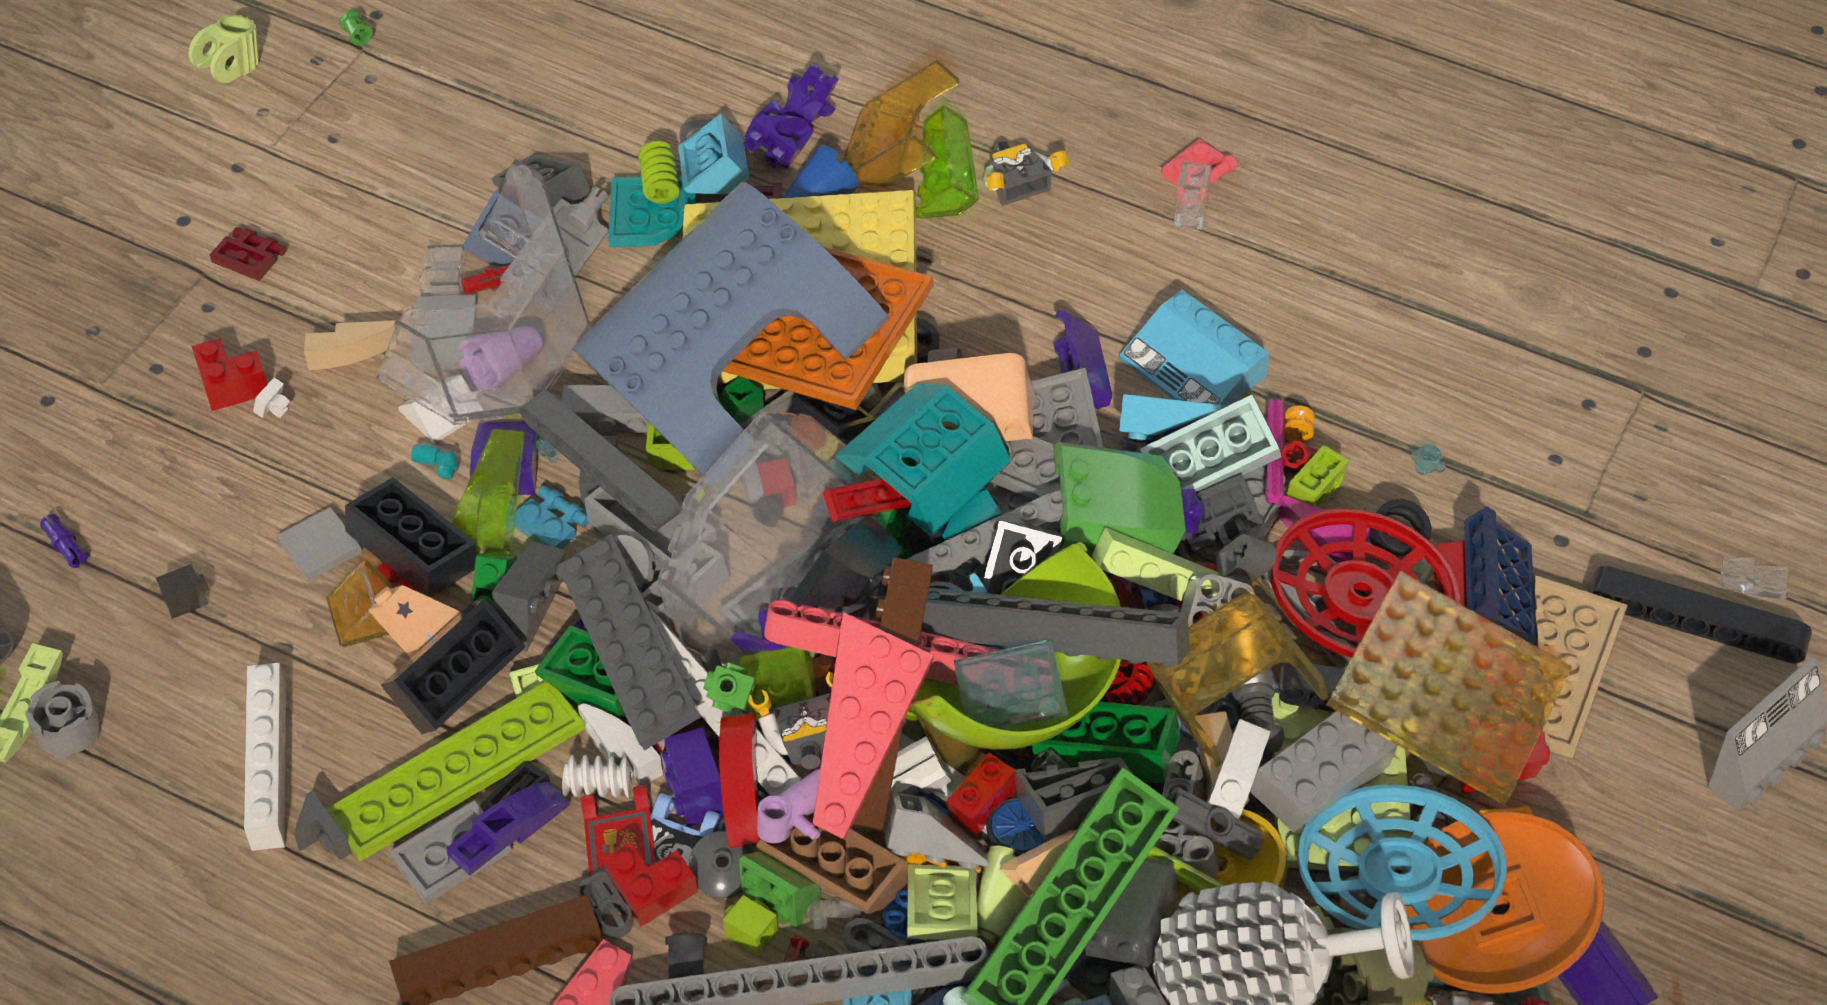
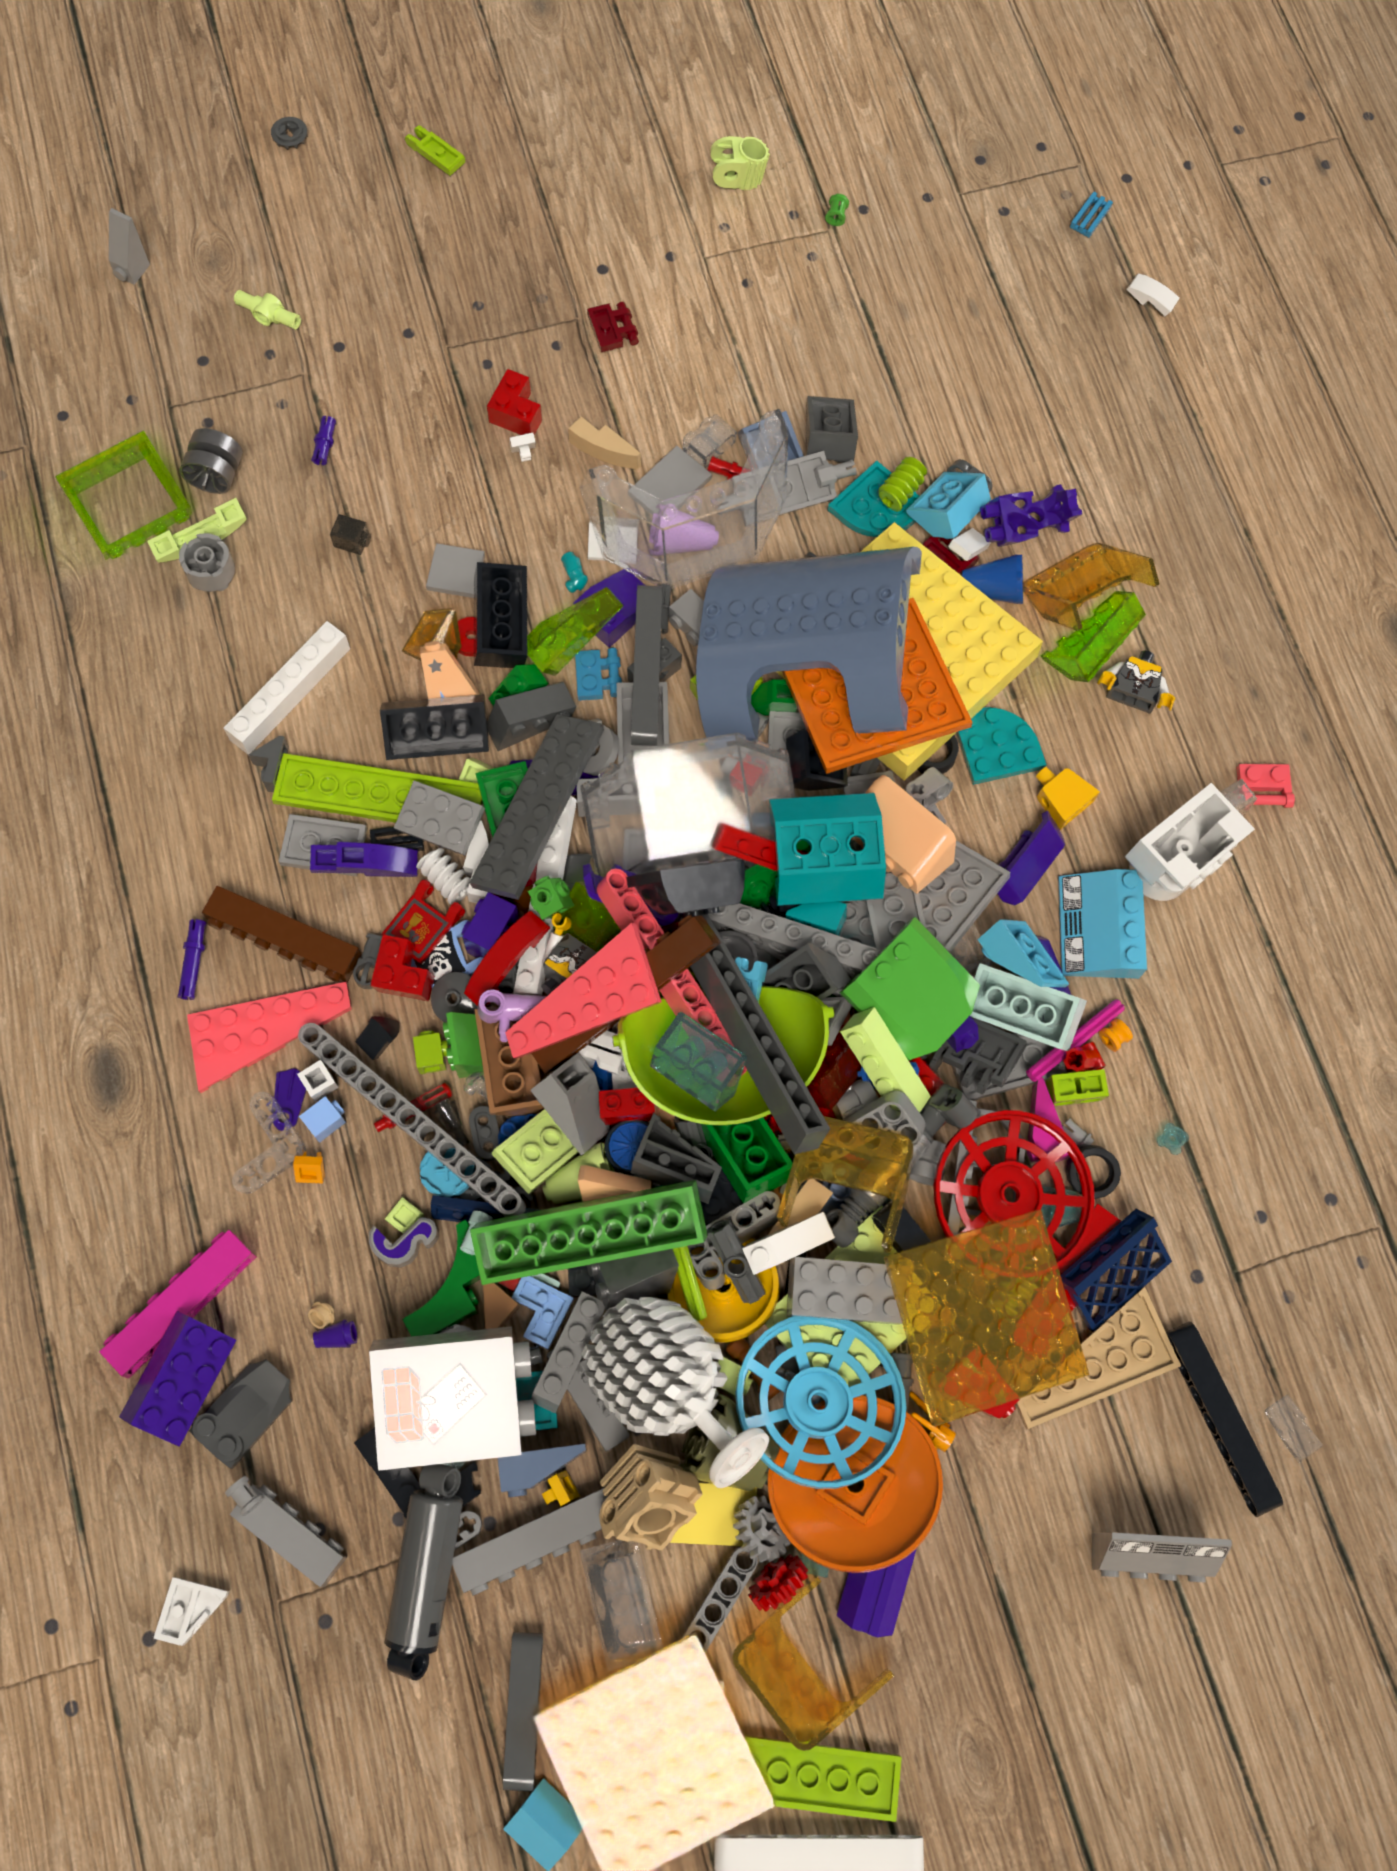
camera: 40 degrees right, 20 degrees up
none -> light grey plate [394,781,485,856]
none -> white tile [948,528,991,561]
none -> teal plate [956,707,1046,785]
none -> yellow torso [1036,766,1100,830]
none -> white brick [1125,783,1255,901]

